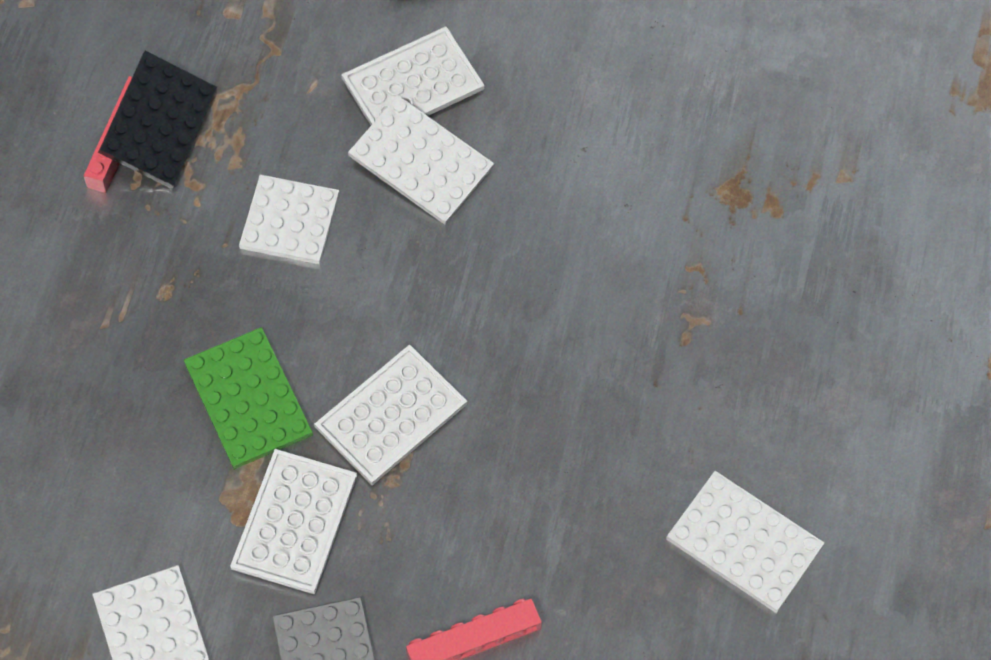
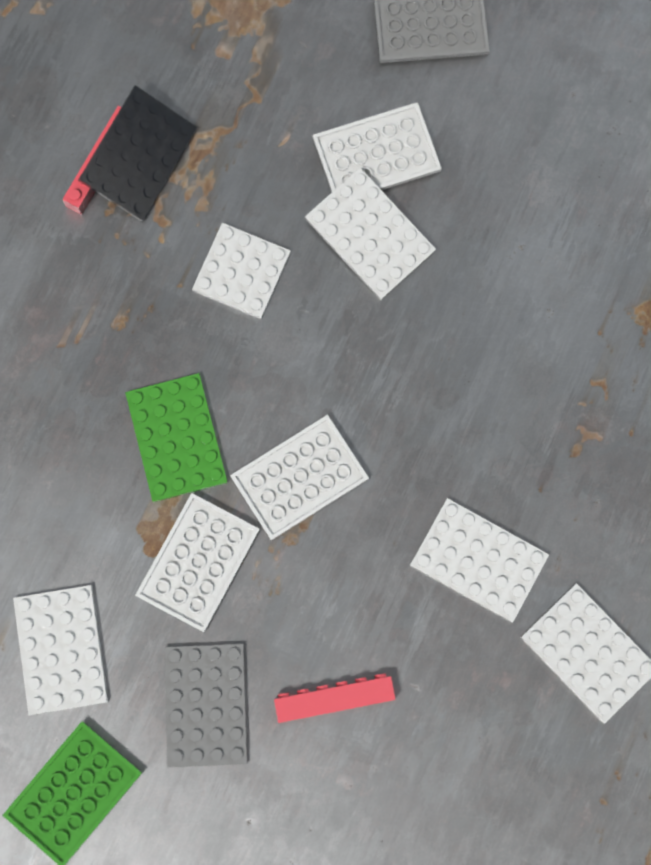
camera: 10 degrees right, 15 degrees up
none -> white plate [410,498,549,623]

